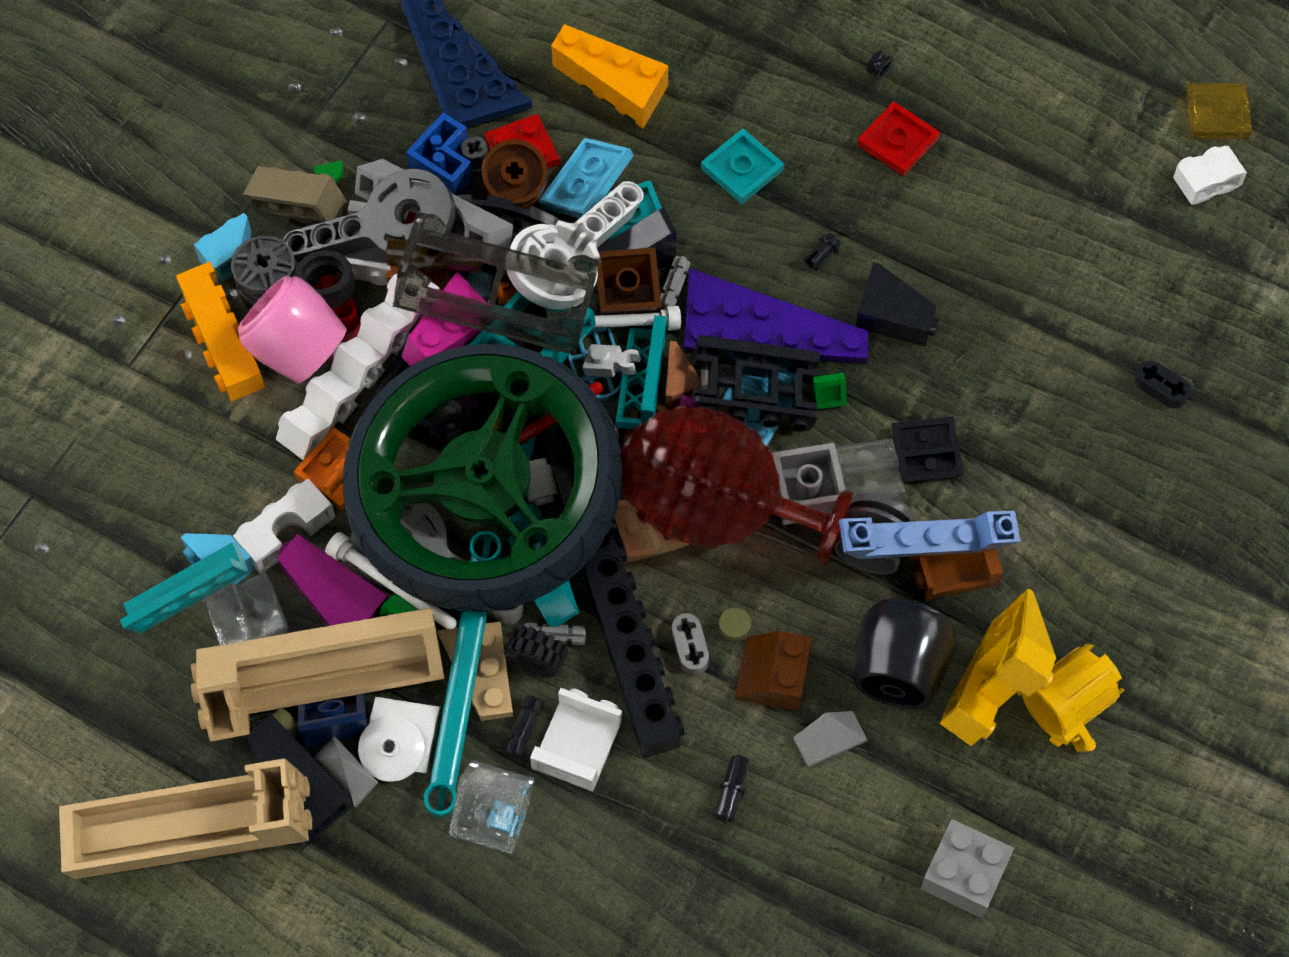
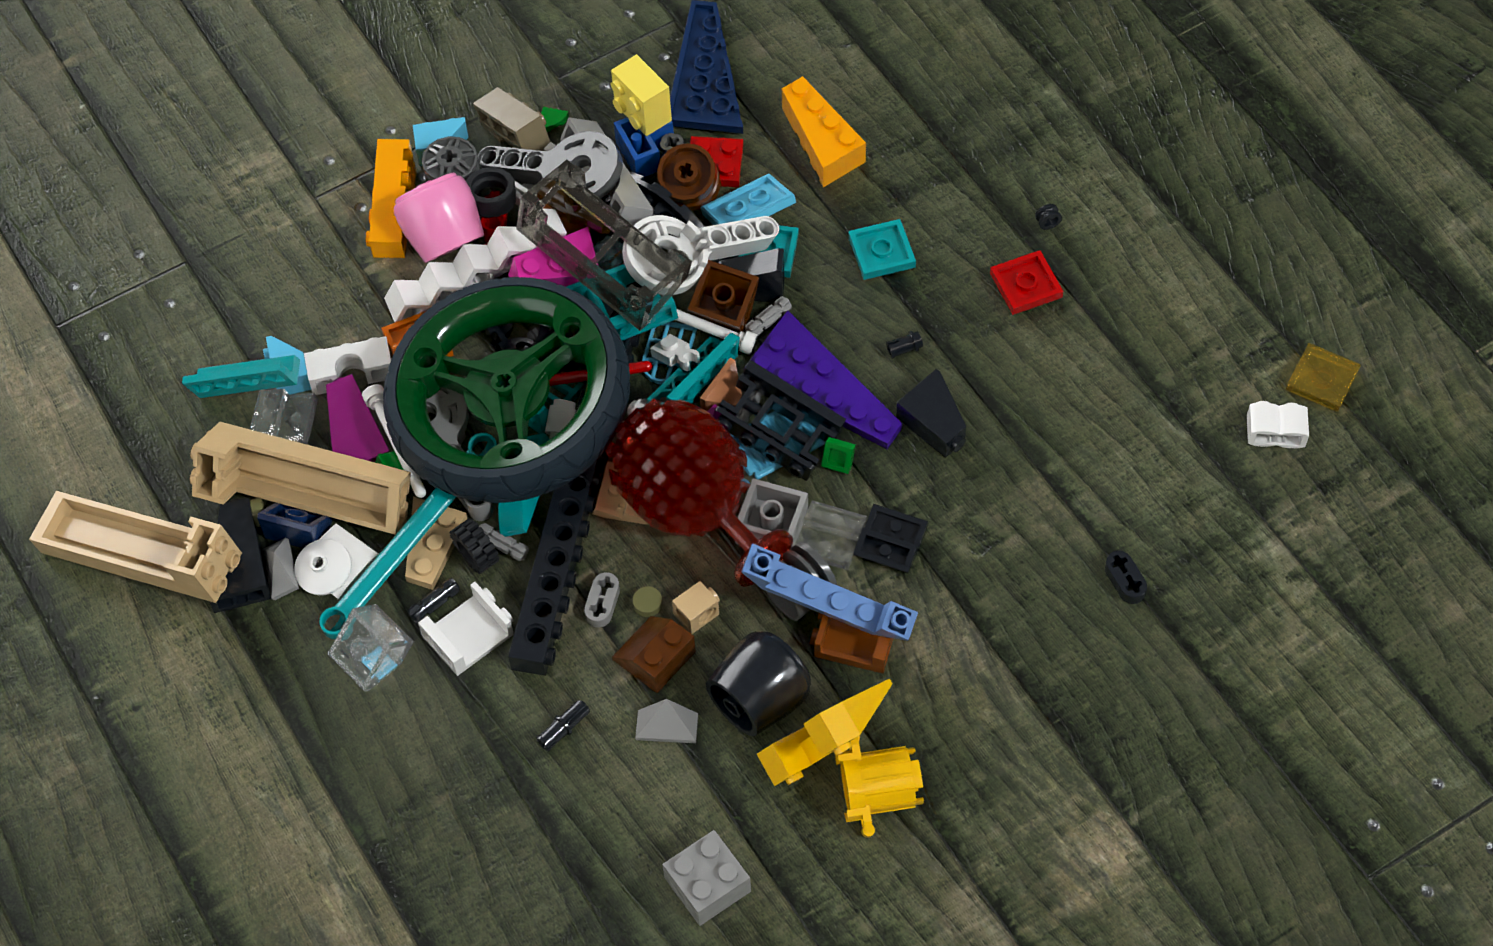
camera: 30 degrees right, 5 degrees down
none -> light yellow brick [611,54,672,137]
none -> tan brick [672,581,720,634]

